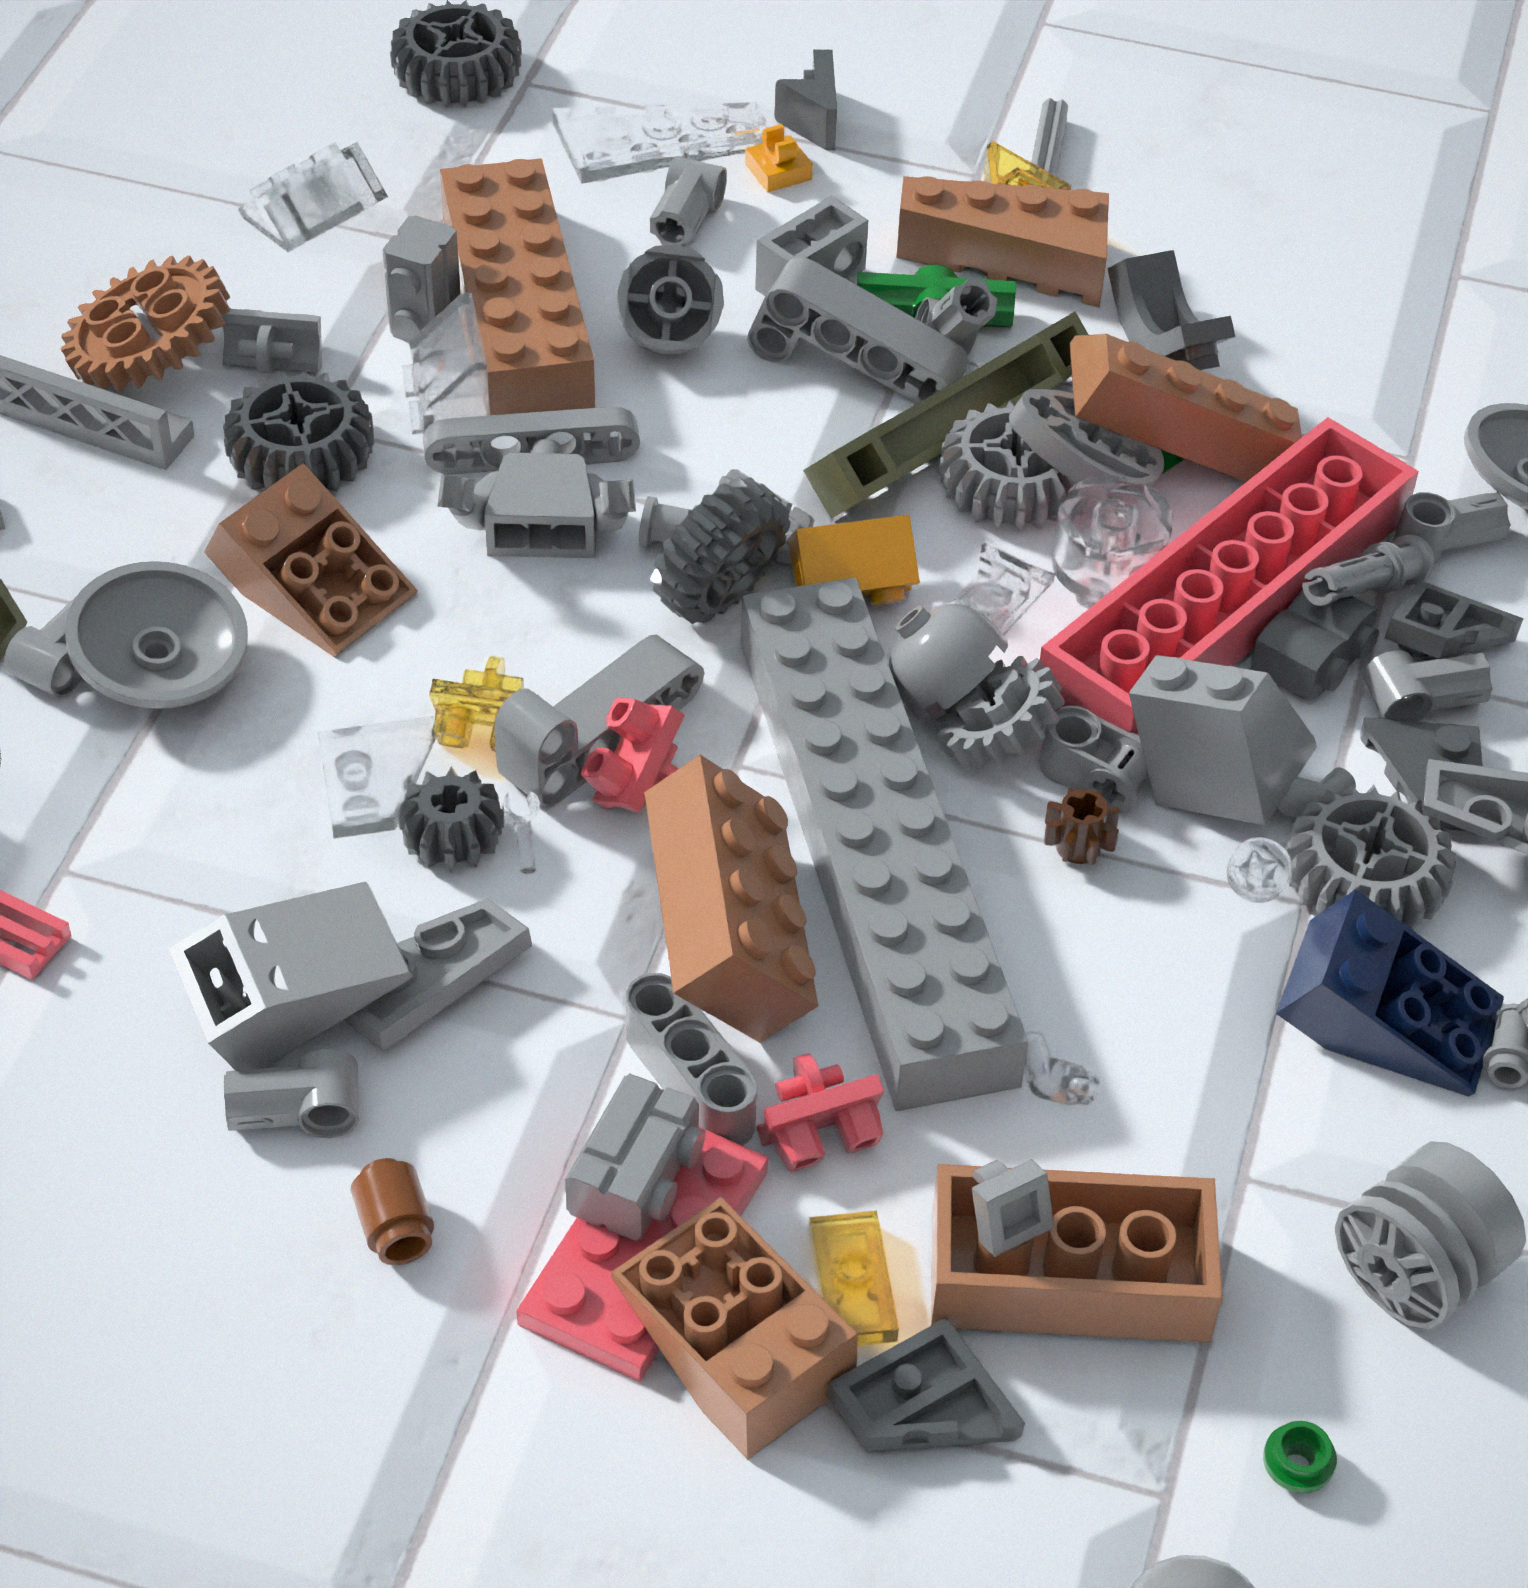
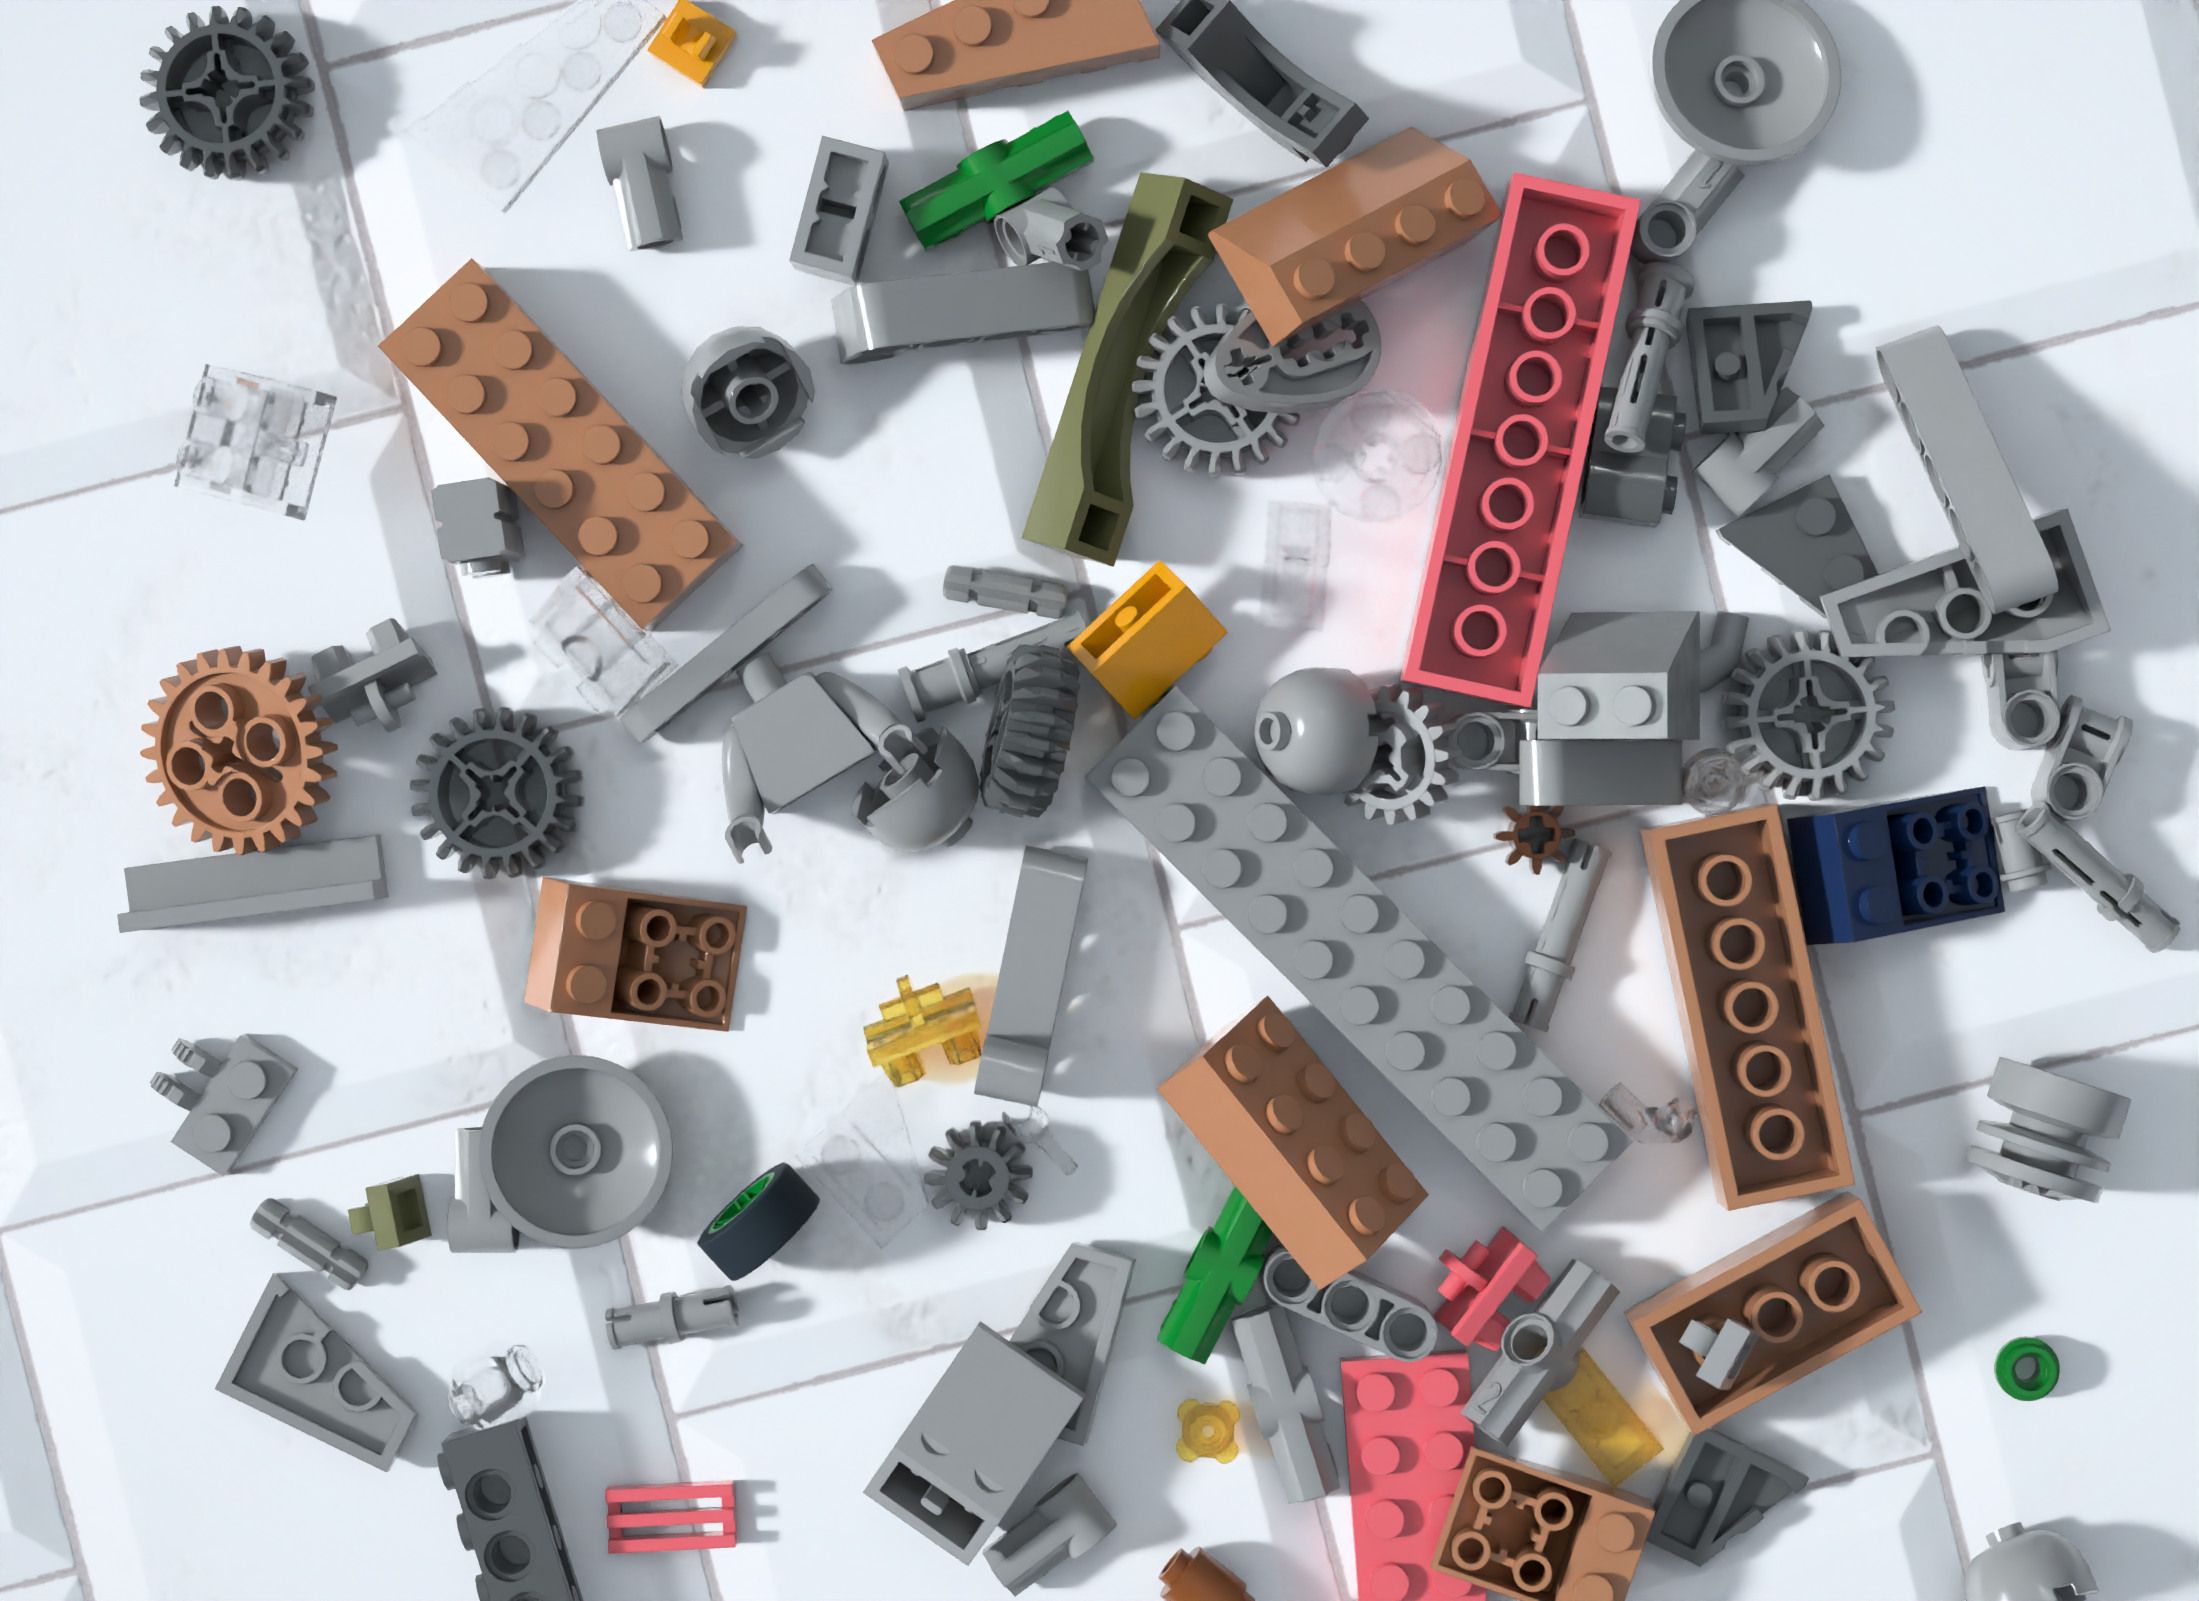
camera: 25 degrees left, 40 degrees up
light grey brick [565,1073,706,1241] -> none
coral hips [580,698,685,812] -> none
none -> light grey pin [605,1285,739,1350]
none -> black wheel [697,1162,820,1281]
none -> light grey cylinder [852,726,980,853]
none -> green piece [1156,1185,1273,1365]
none -> clear yellow plate [1176,1399,1240,1464]
none -> light grey piece [1231,1303,1341,1504]
none -> light grey piece [1460,1259,1620,1447]
none -> light grey pin [1509,838,1613,1032]
none -> light grey beam [1519,740,1682,806]
none -> nougat brick [1640,803,1855,1211]

